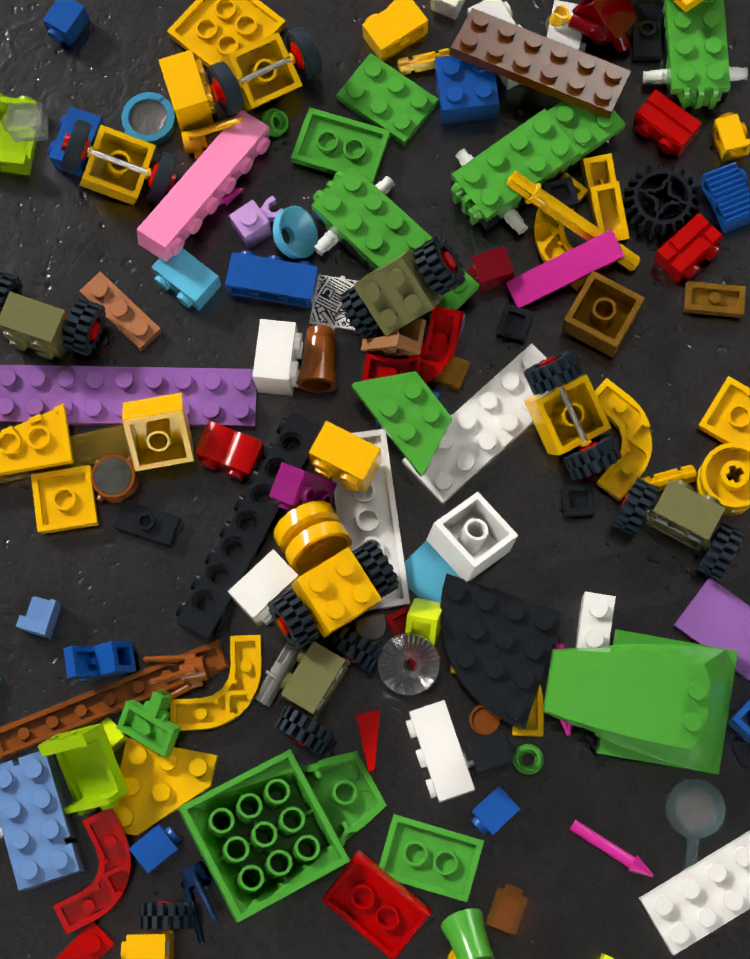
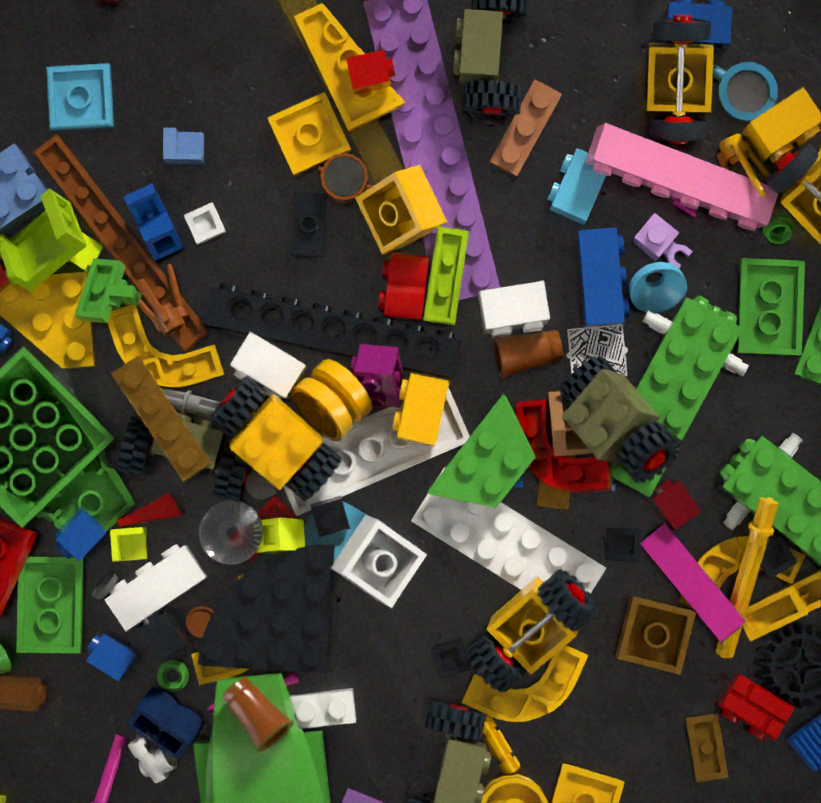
camera: 65 degrees right, 10 degrees up
none -> blue brick [55,507,106,561]
none -> dark grey piece [91,572,118,601]
none -> neon yellow panel [110,527,149,562]
none -> pearl gold plate [111,356,211,482]
none -> dark blue brick [127,687,204,759]
none -> white plate [128,734,178,783]
none -> white plate [184,202,226,245]
none -> dark orange plant [222,677,294,753]
none -> black plate [310,496,350,537]
none -> red brick [346,50,396,95]
none -> lime tile [423,227,469,326]

